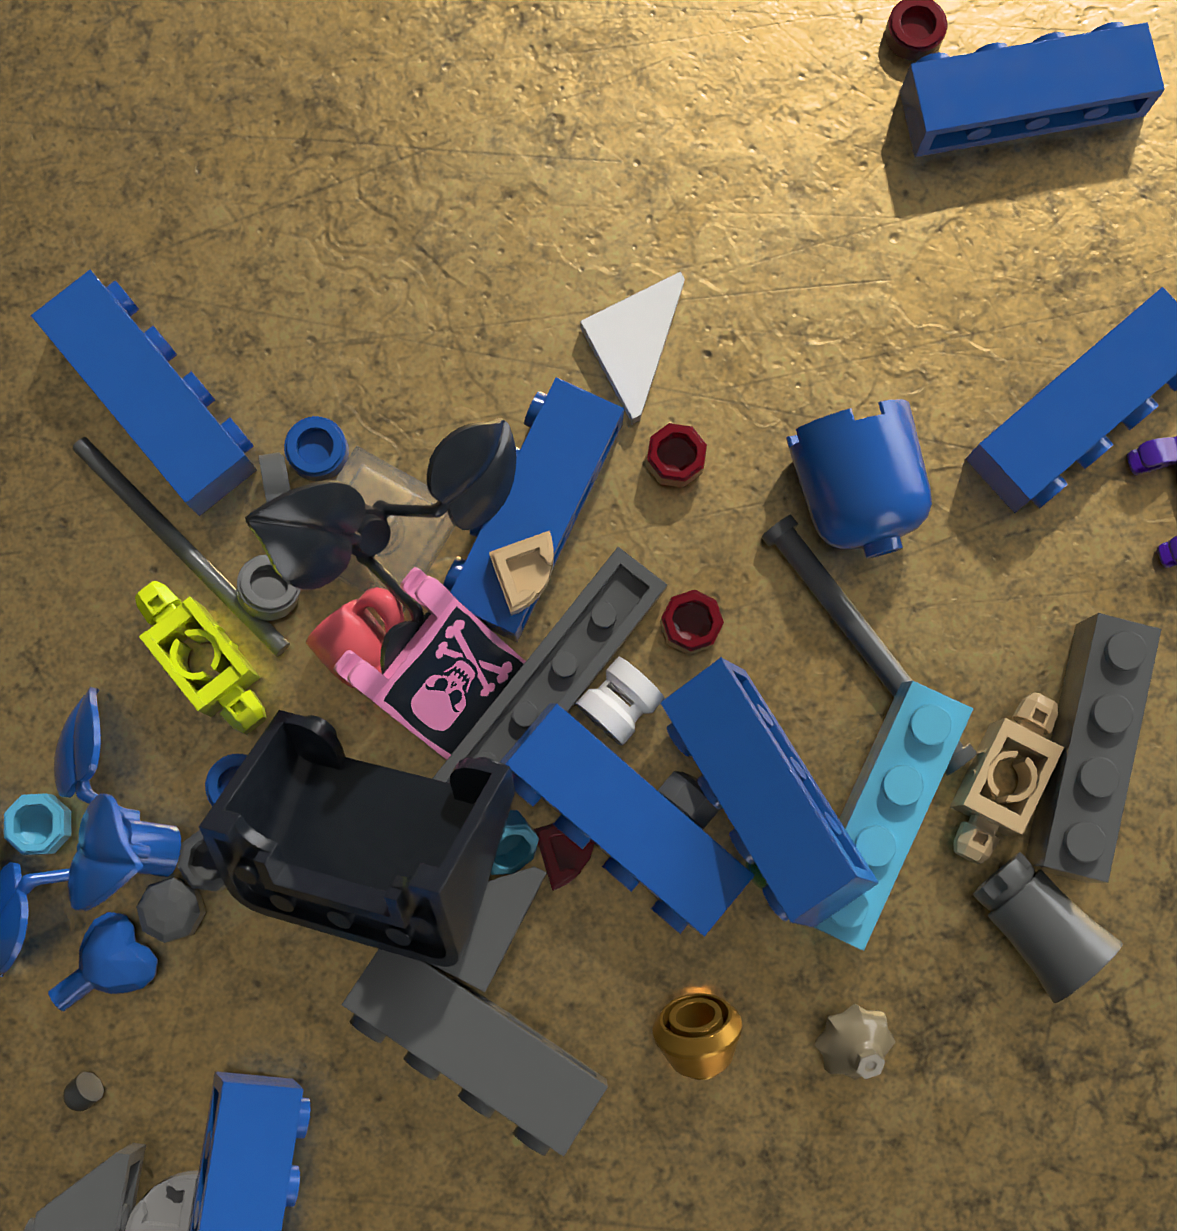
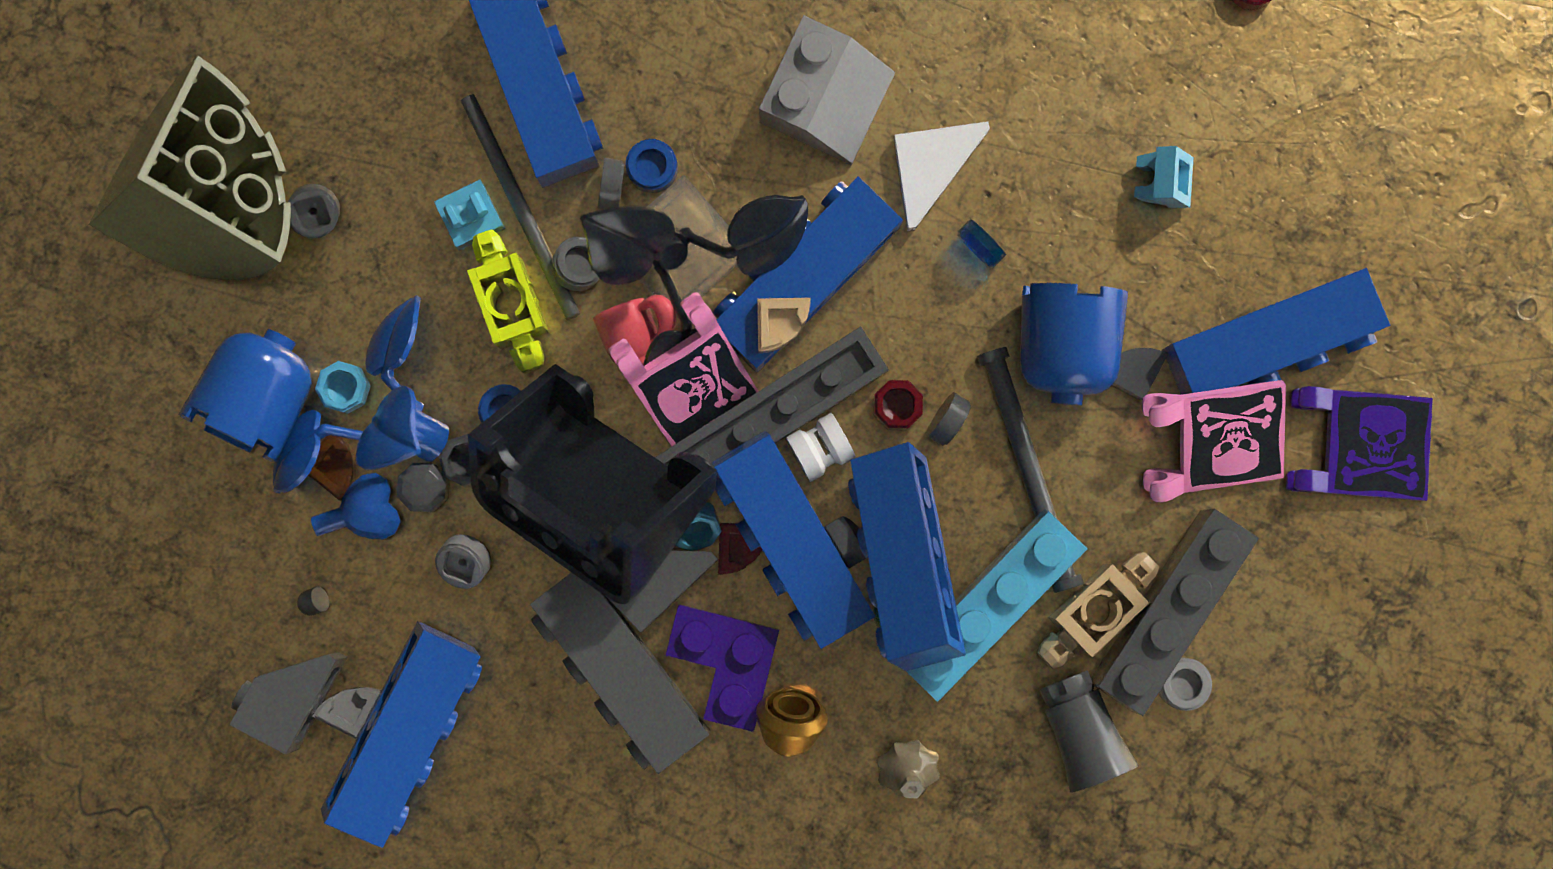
camera: 20 degrees right, 5 degrees up
dark red tile [646,423,707,487] -> none
blue brick [899,22,1165,157] -> none
none -> reddish brown tile [308,435,356,501]
none -> medium azure tile [434,180,505,251]
none -> light grey tile [435,534,491,589]
none -> dark purple plate [666,604,779,732]
none -> light grey slope [759,15,895,165]
none -> dark grey tile [926,392,971,446]
none -> clear blue tile [957,219,1006,268]
none -> dark grey tile [1112,348,1168,401]
none -> medium azure tile [1134,146,1194,208]
none -> flag [1142,380,1286,502]
none -> light grey tile [1159,657,1212,711]

